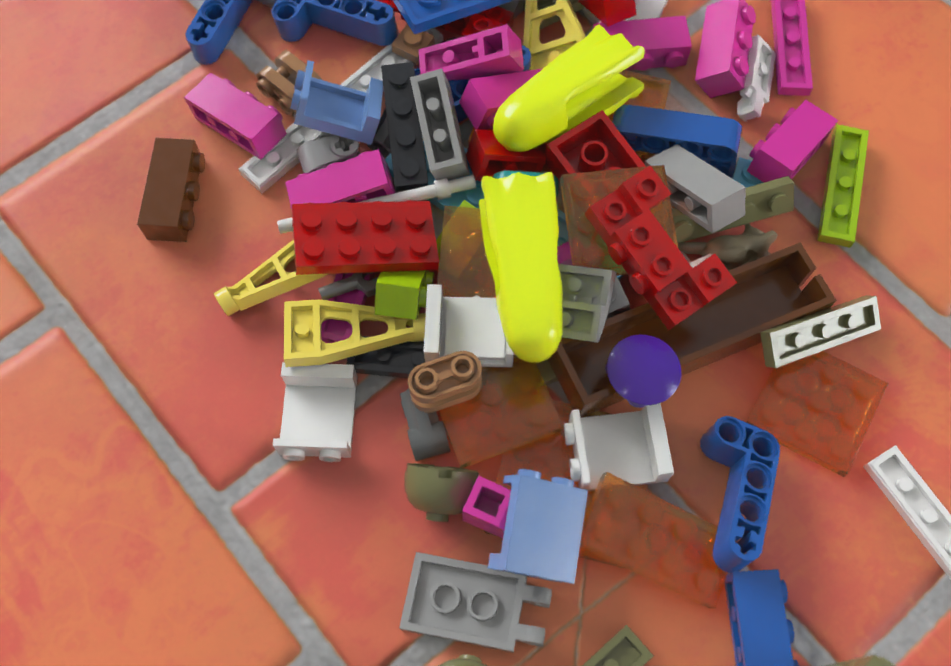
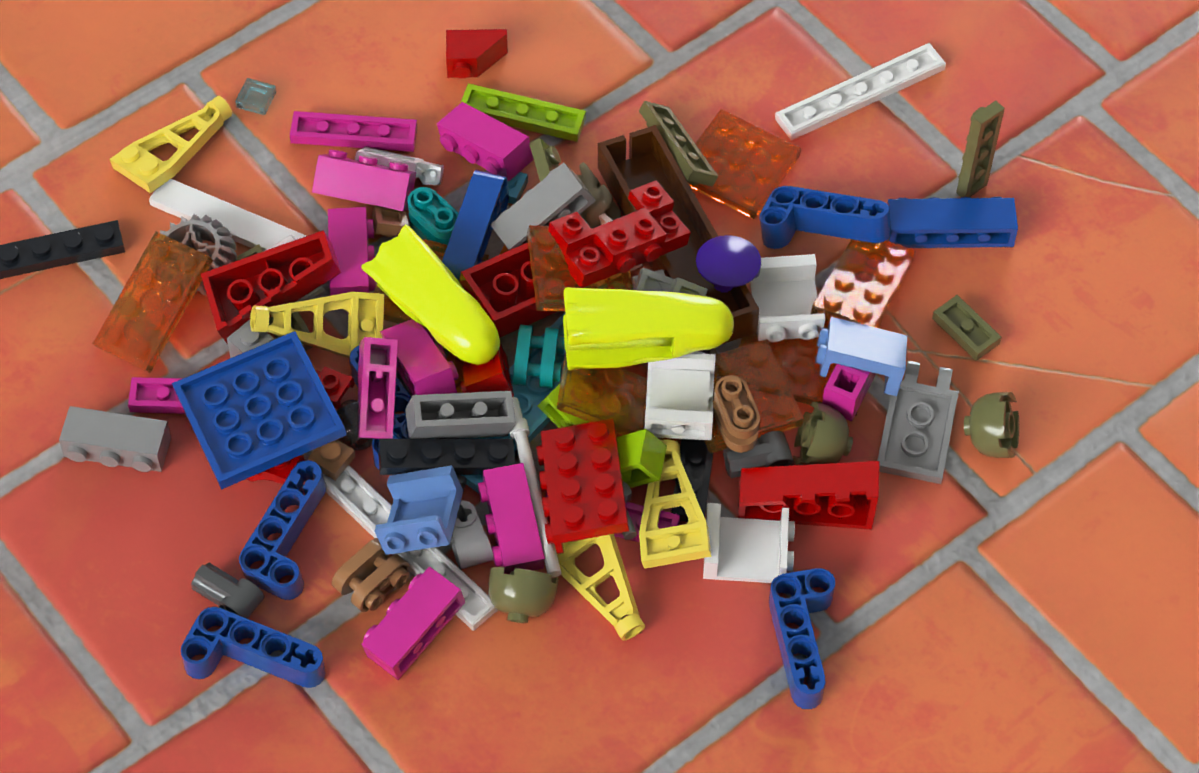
camera: 90 degrees left, 10 degrees down
reddish brown brick [137,138,205,242] -> none
none -> medium nougat plate [372,206,409,237]
none -> teal brick [407,187,459,254]
none -> red slope [446,29,508,79]
none -> olive cylinder [488,567,559,623]
none -> red wedge [738,461,880,530]
none -> blue beam [769,568,835,709]

